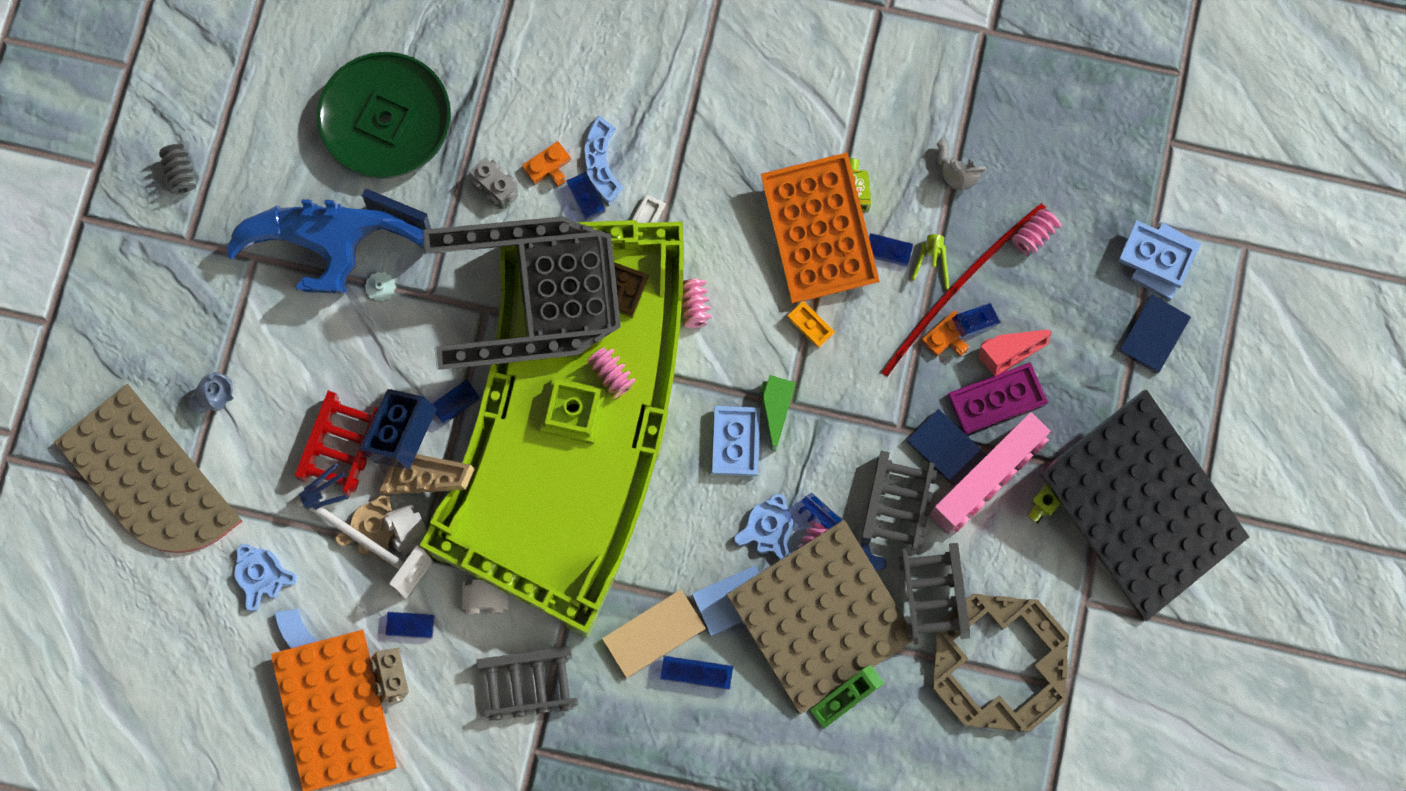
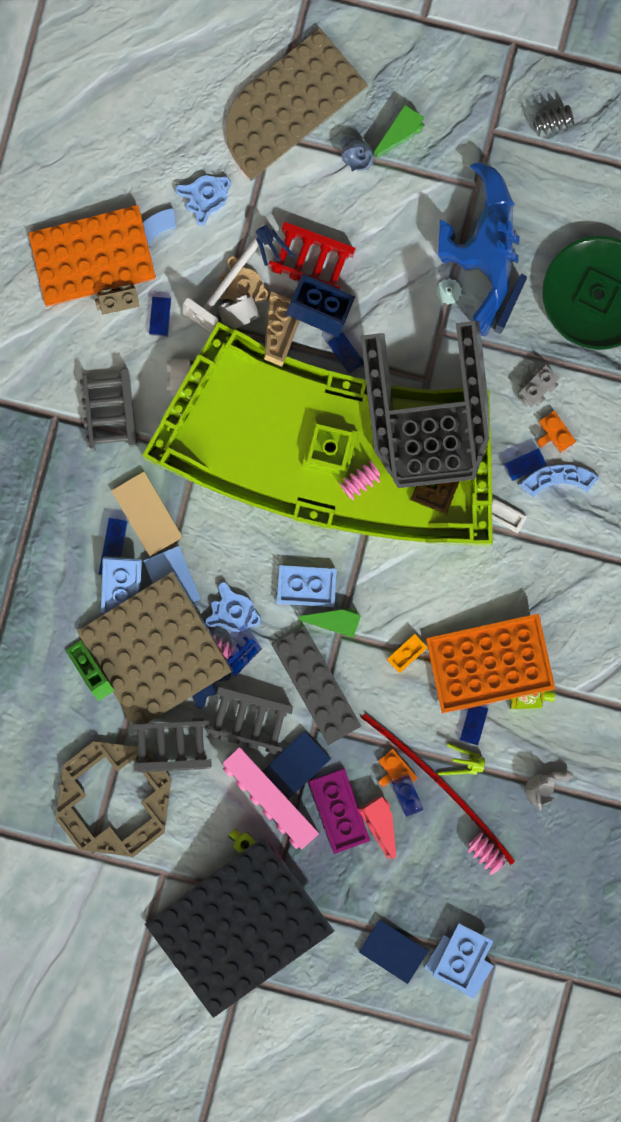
camera: 95 degrees right, 10 degrees up
bright pink piece [682,279,712,328] -> none
none -> light blue tile [101,556,142,614]
none -> dark grey plate [272,626,362,745]
none -> bright green slope [374,105,425,158]

